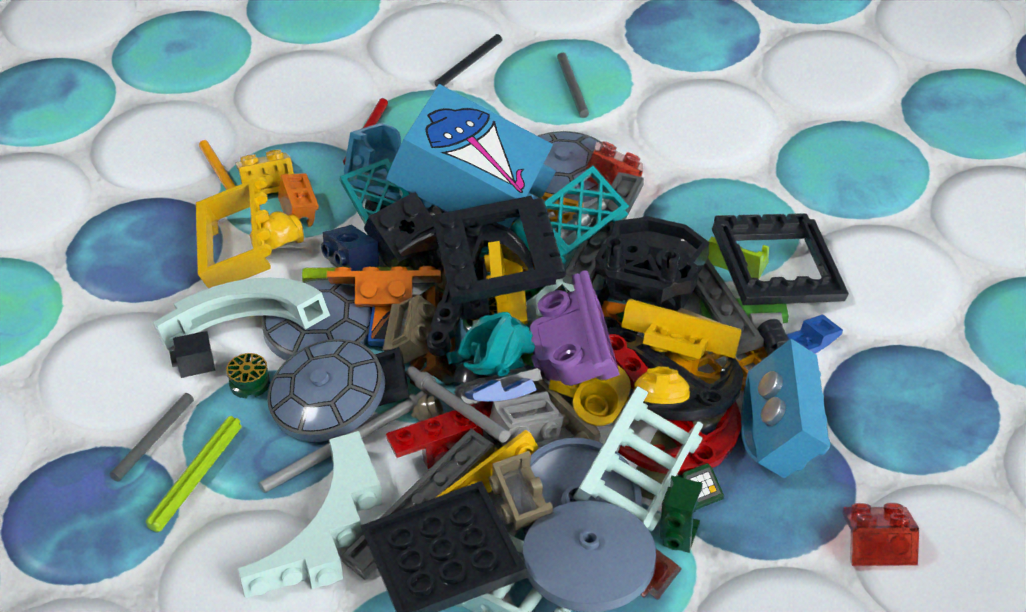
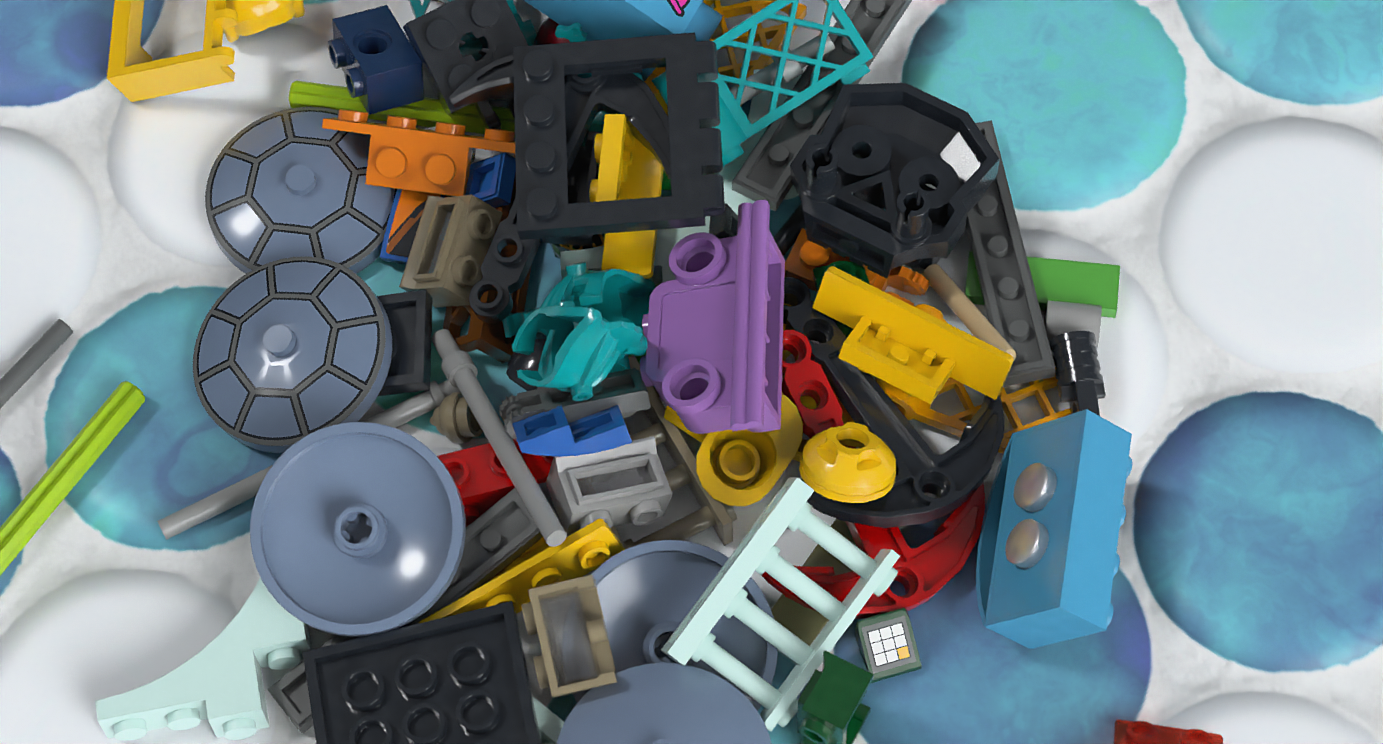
camera: 10 degrees right, 20 degrees up
light aqua arch [153,277,330,349] -> none
black brick [169,331,216,378] -> none
dark green wheel [226,353,270,399] -> none
lime hinge [708,236,769,279] -> none
black hinge [712,213,849,305] -> none
blue slope [787,314,843,354] -> none
none -> sand blue dish [250,422,466,637]
none -> blue tile [465,152,516,208]

